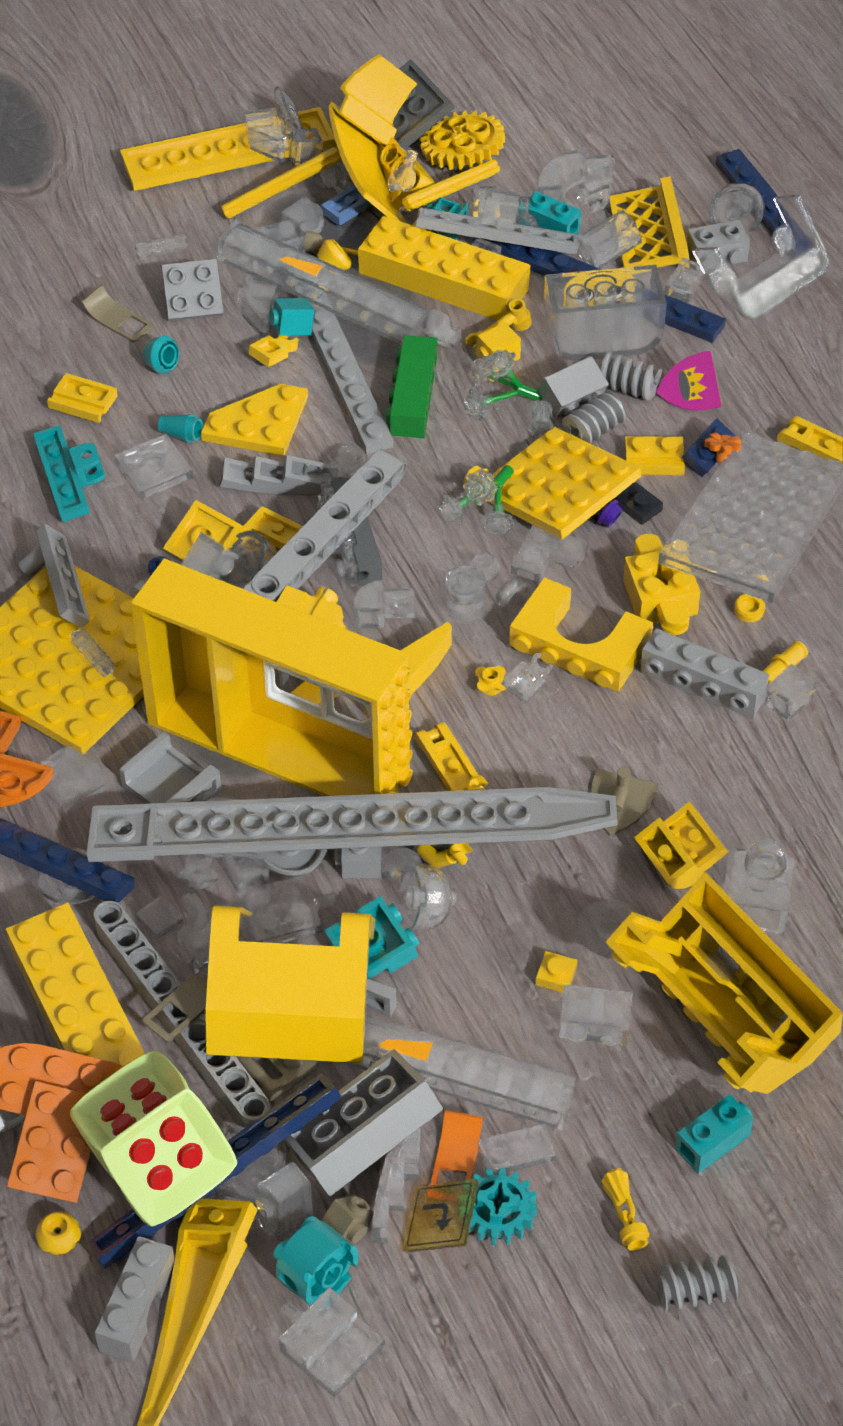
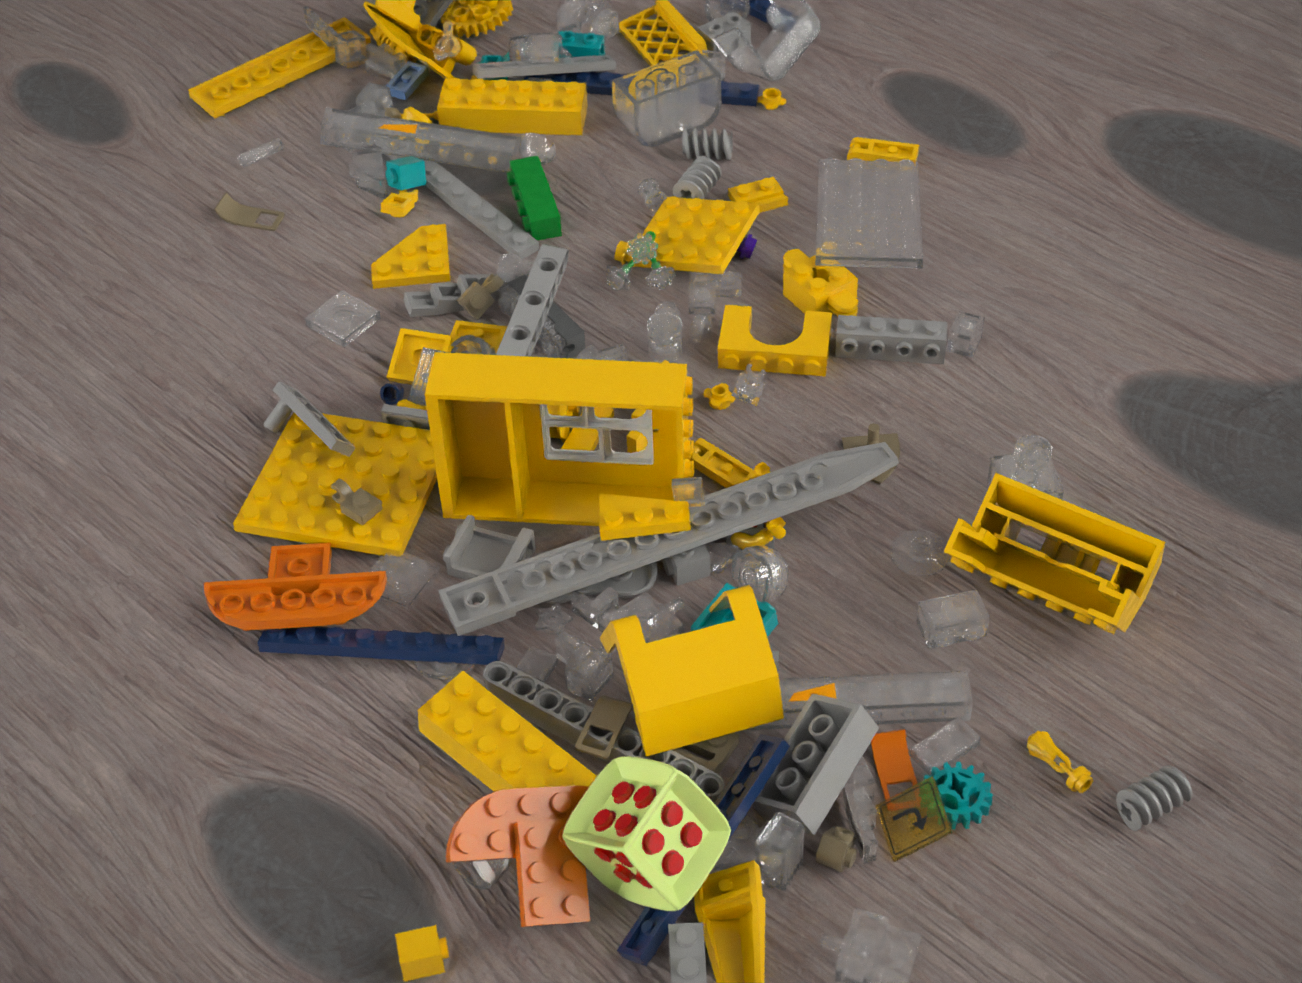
camera: 20 degrees left, 5 degrees down
teal plate [33,425,105,522] -> none
yellow plate [35,1211,81,1255] -> none
yellow plate [47,373,118,423] -> none
clear axle [71,628,115,677] -> none
teal cone [143,335,179,374] -> none
teal cone [158,414,203,443] -> none
light grey plate [162,259,224,321] -> none
yellow axle [221,147,342,219] -> none
clear slope [244,107,289,162] -> none
teal brick [273,1216,359,1307] -> none
yellow axle [402,159,500,211] -> none
clear plant [463,349,542,421] -> none
yellow brick [465,298,532,354] -> none
yellow brick [476,322,521,372] -> none
yellow plate [535,951,578,994] -> none
light grey brick [538,356,609,418] -> none
clear brick [577,209,642,268] -> none
black plate [611,482,663,525] -> none
yellow brick [634,801,729,889] -> none
dark pink shield [656,350,723,411] -> none
teal brick [675,1094,754,1174] -> none
dark blue plate [682,418,735,477] -> none
orange plant [704,433,742,463] -> none
yellow tile [734,593,765,622] -> none
yellow pin [763,641,808,691] -> none
none -> dark tan plate [331,479,383,526]
none -> dark tan plate [457,274,504,320]
none -> yellow wing [599,493,691,541]
none -> clear tile [672,477,705,507]
none -> yellow plate [758,88,786,110]

